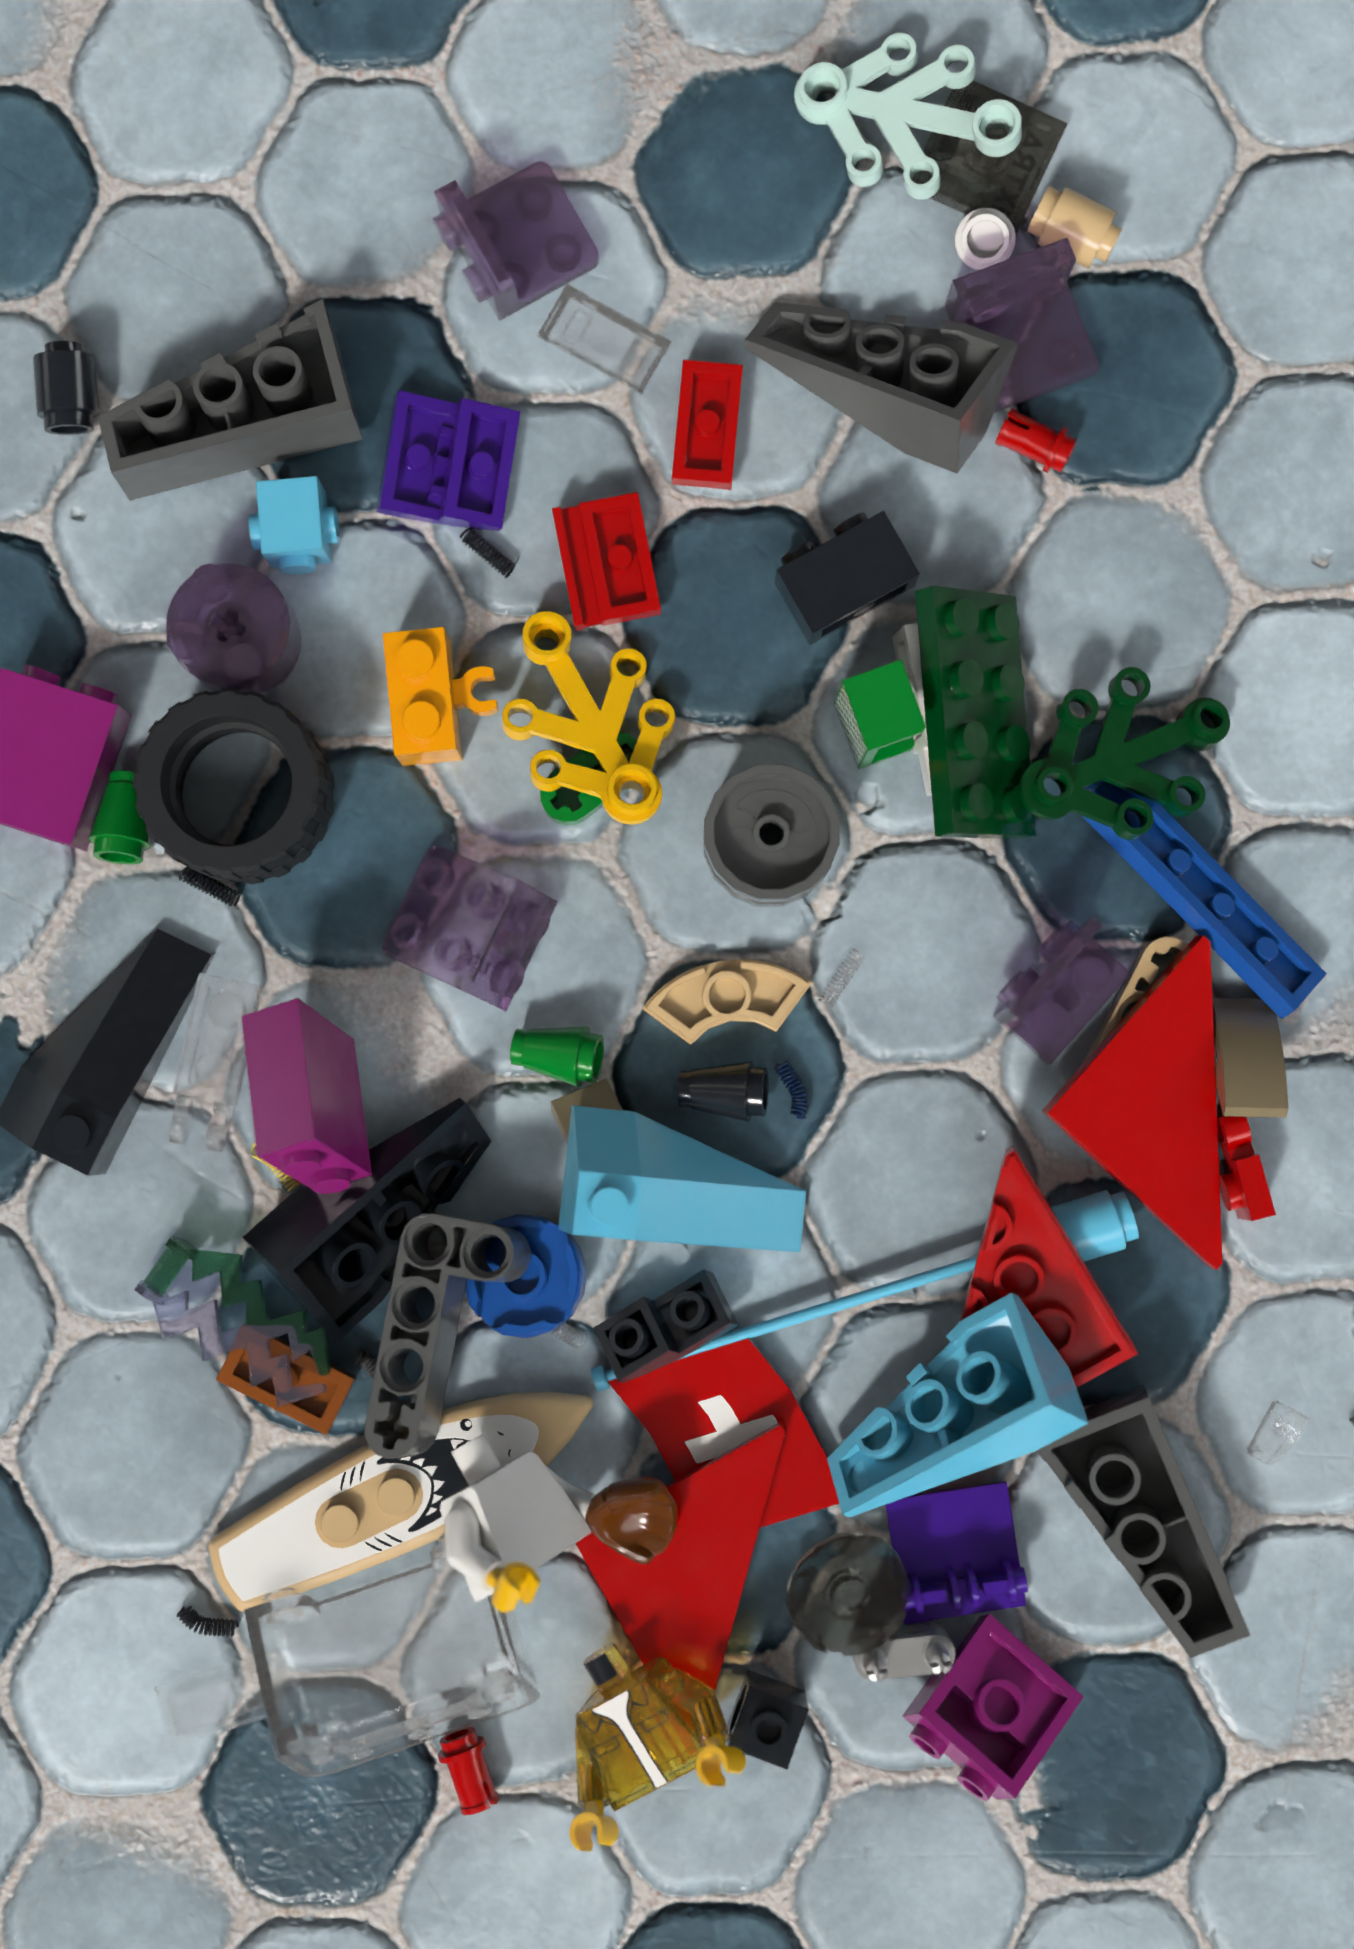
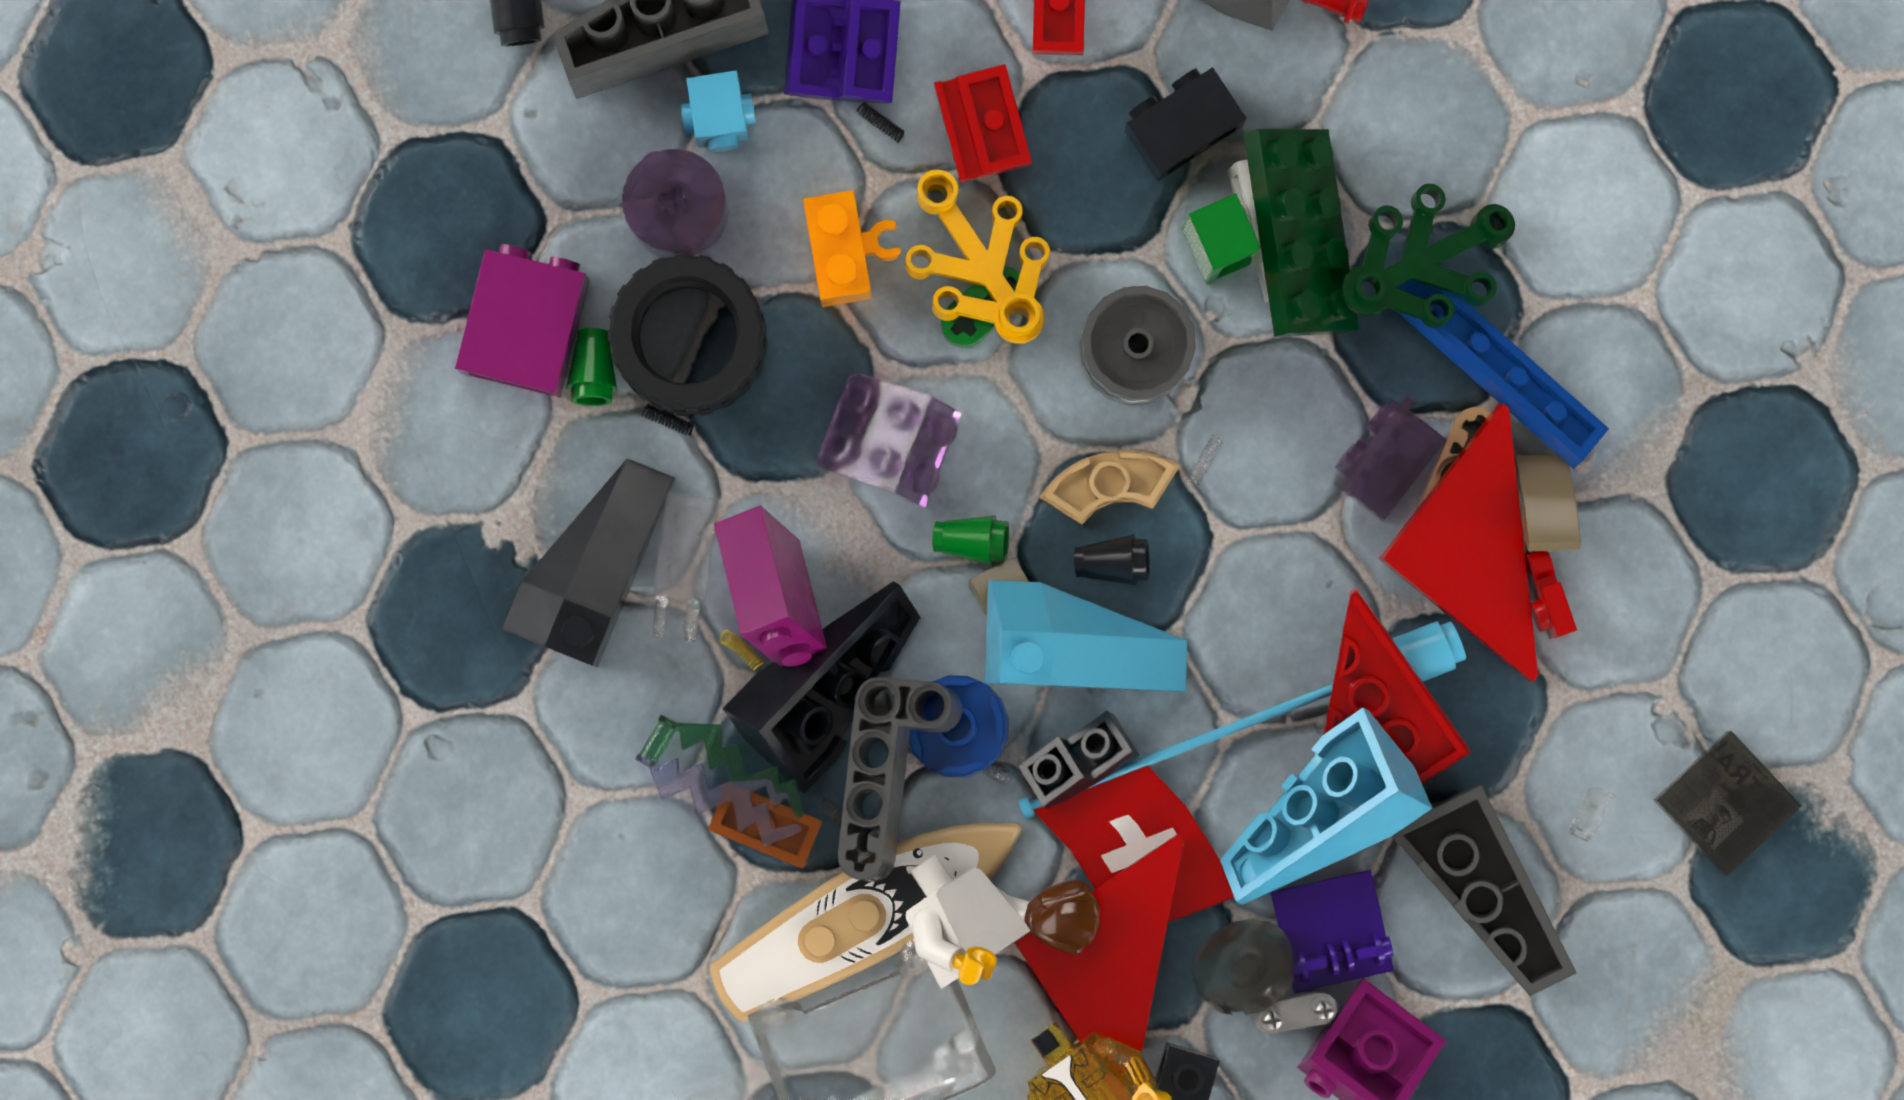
camera: 10 degrees left, 0 degrees up
black leg [176,1606,239,1638] -> none
dark blue leg [773,1061,809,1119] -> none

